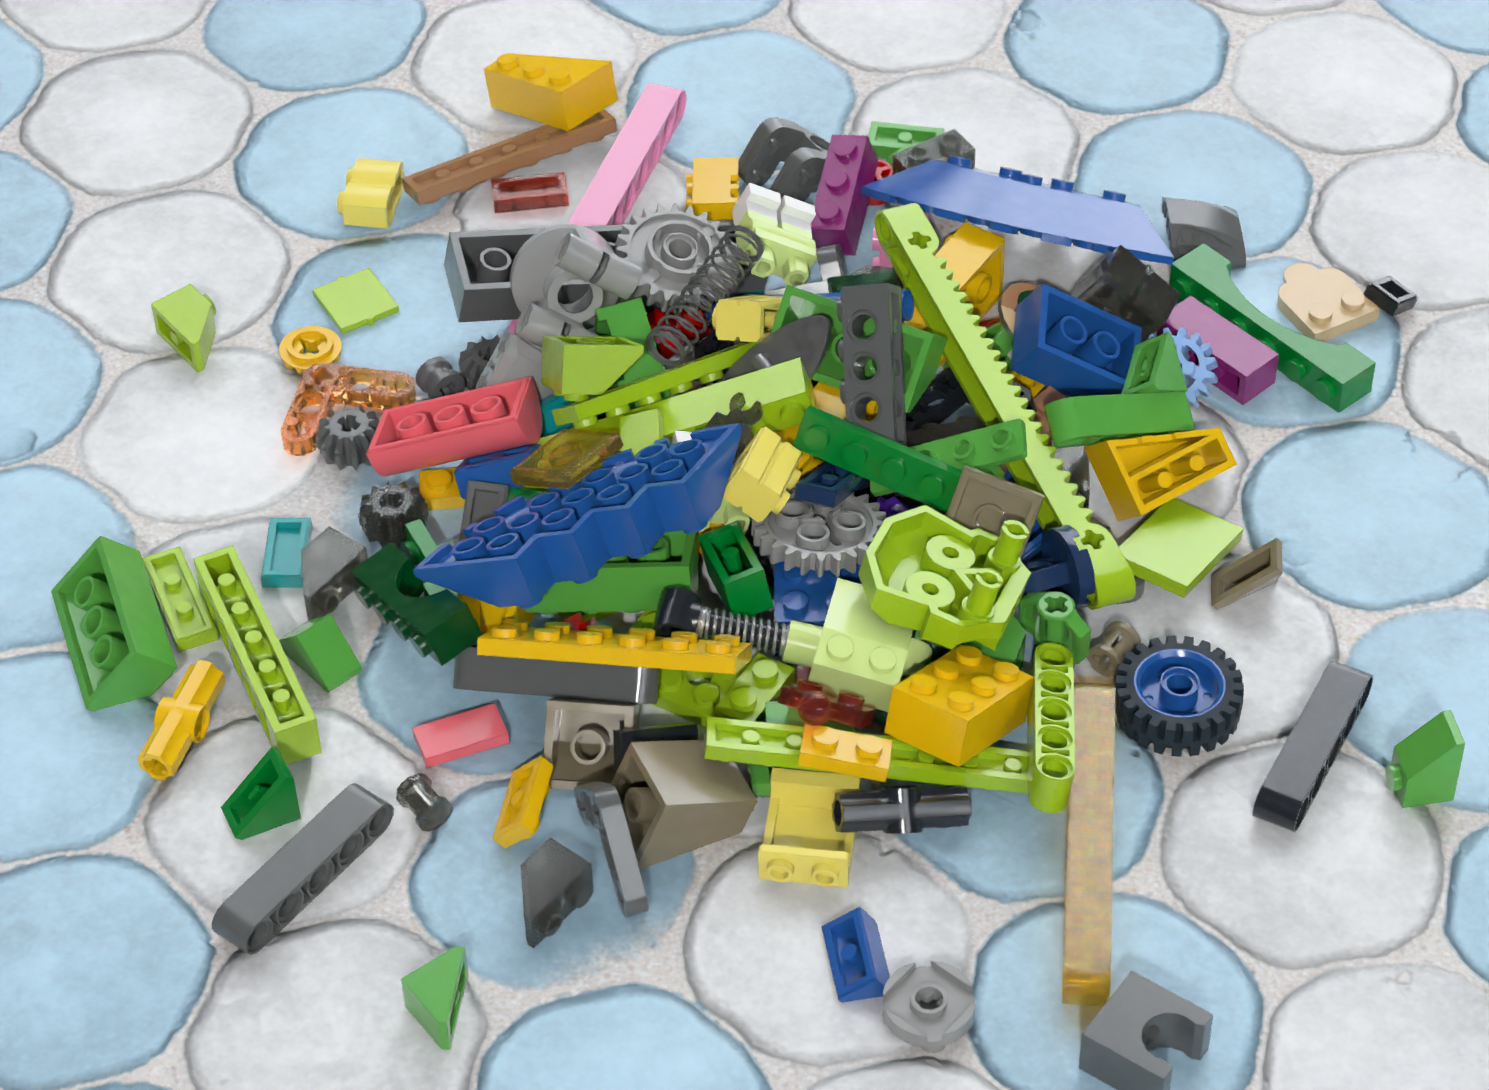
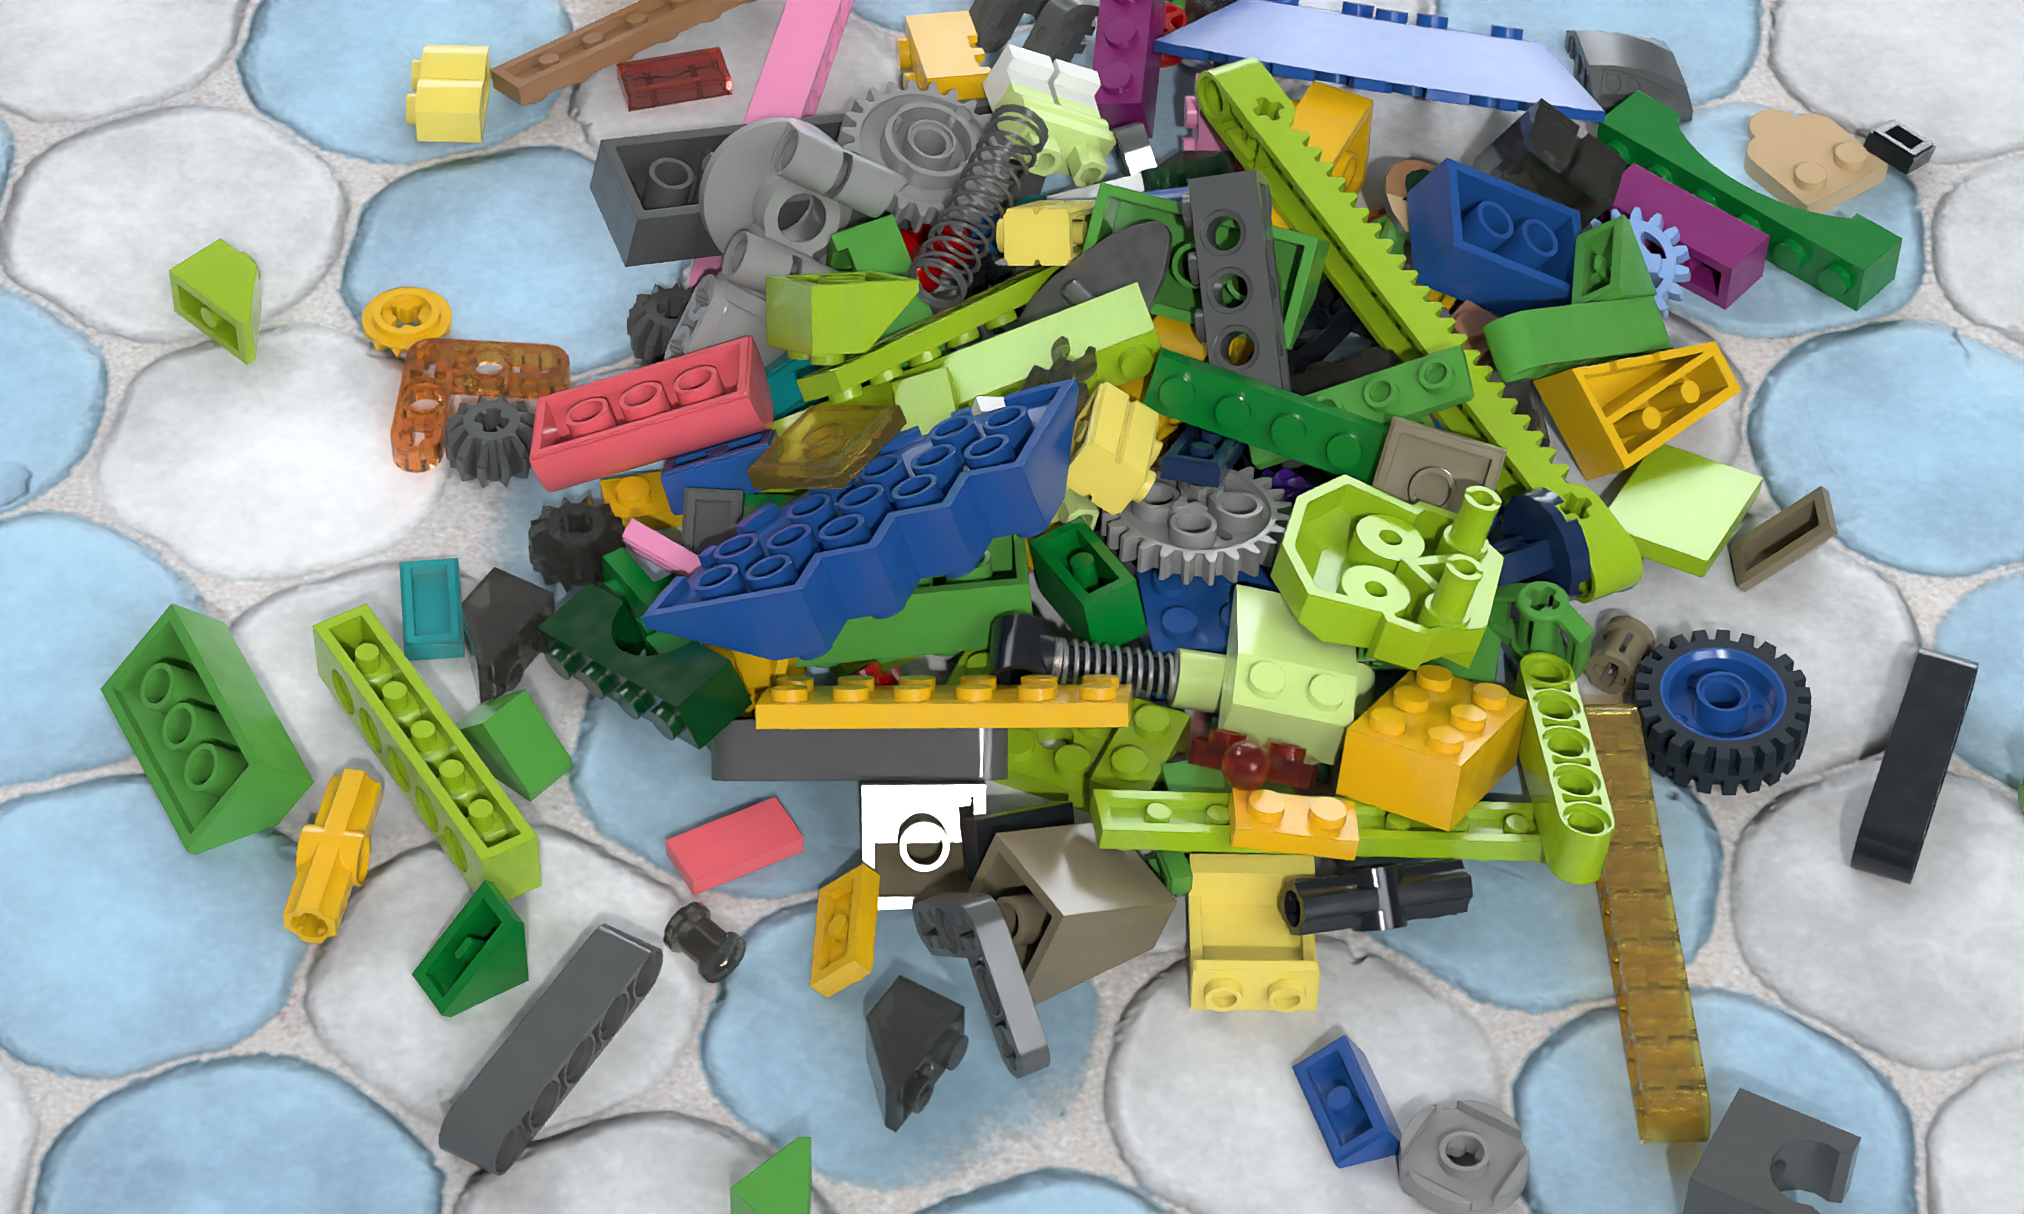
camera: 10 degrees left, 0 degrees up
lime tile [142,546,219,653] -> none
lime piece [312,268,399,334] -> none
dark grey wheel [415,357,466,399] -> none
none -> bright pink tile [622,518,702,580]

